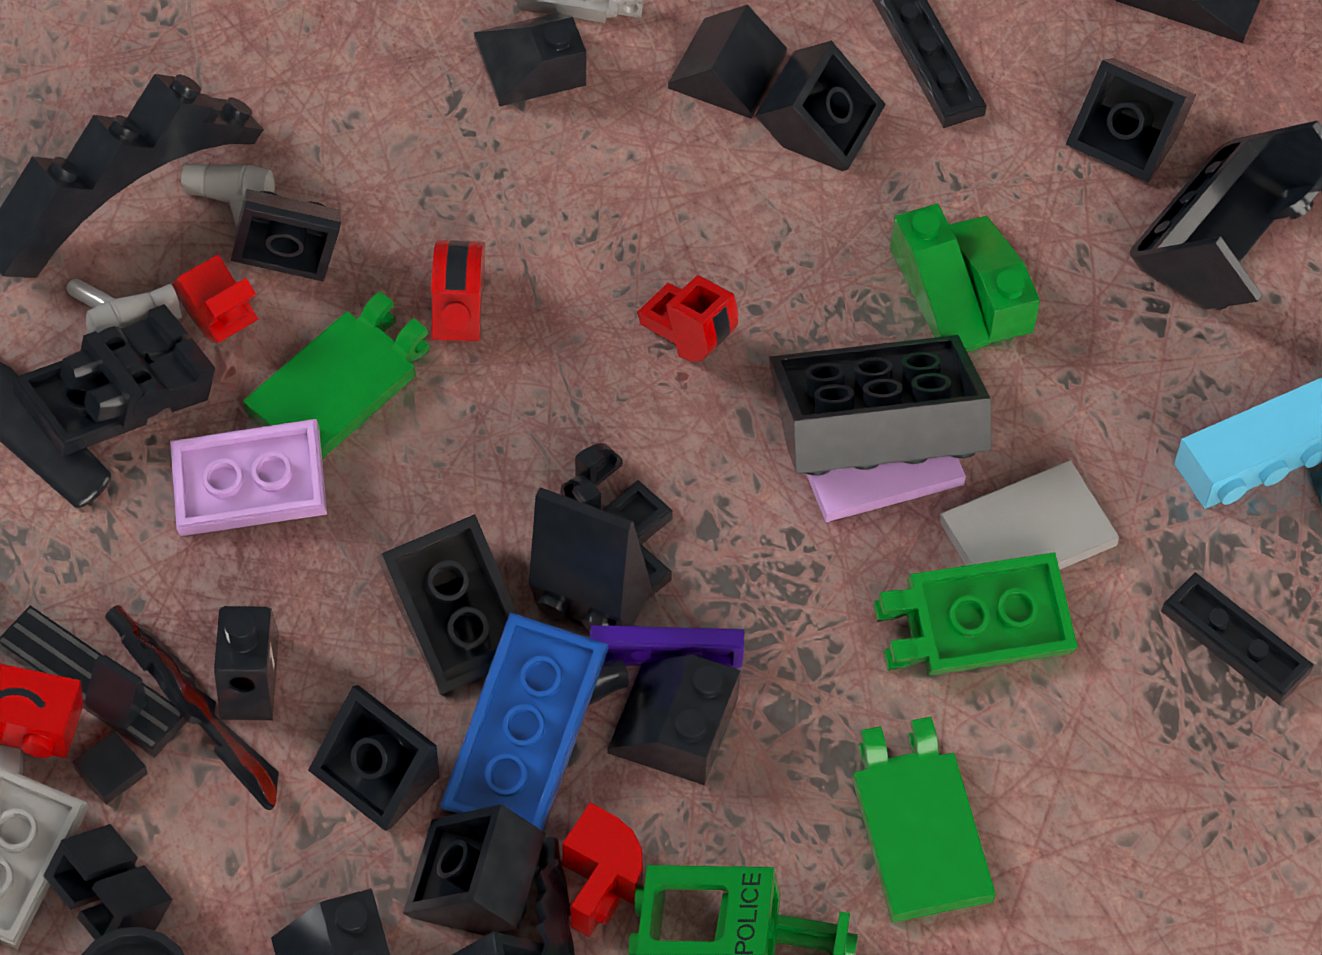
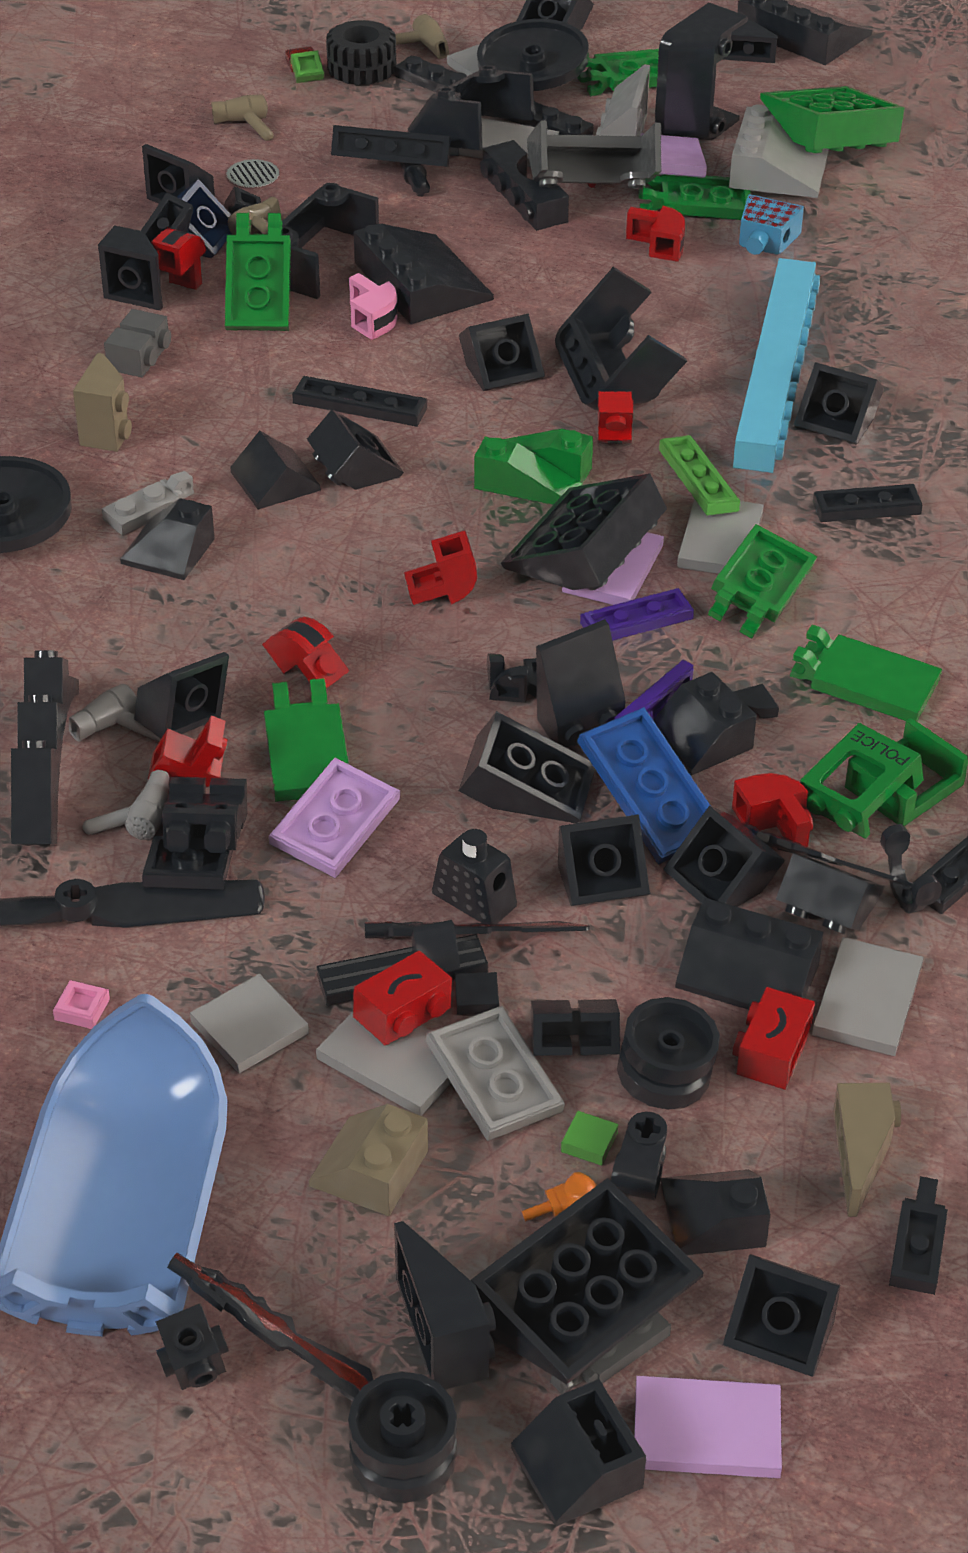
camera: 50 degrees left, 15 degrees down
none -> dark purple tile [580,588,694,641]
none -> red brick [598,391,633,444]
none -> bright green tile [659,435,740,516]
none -> black tile [733,684,779,719]

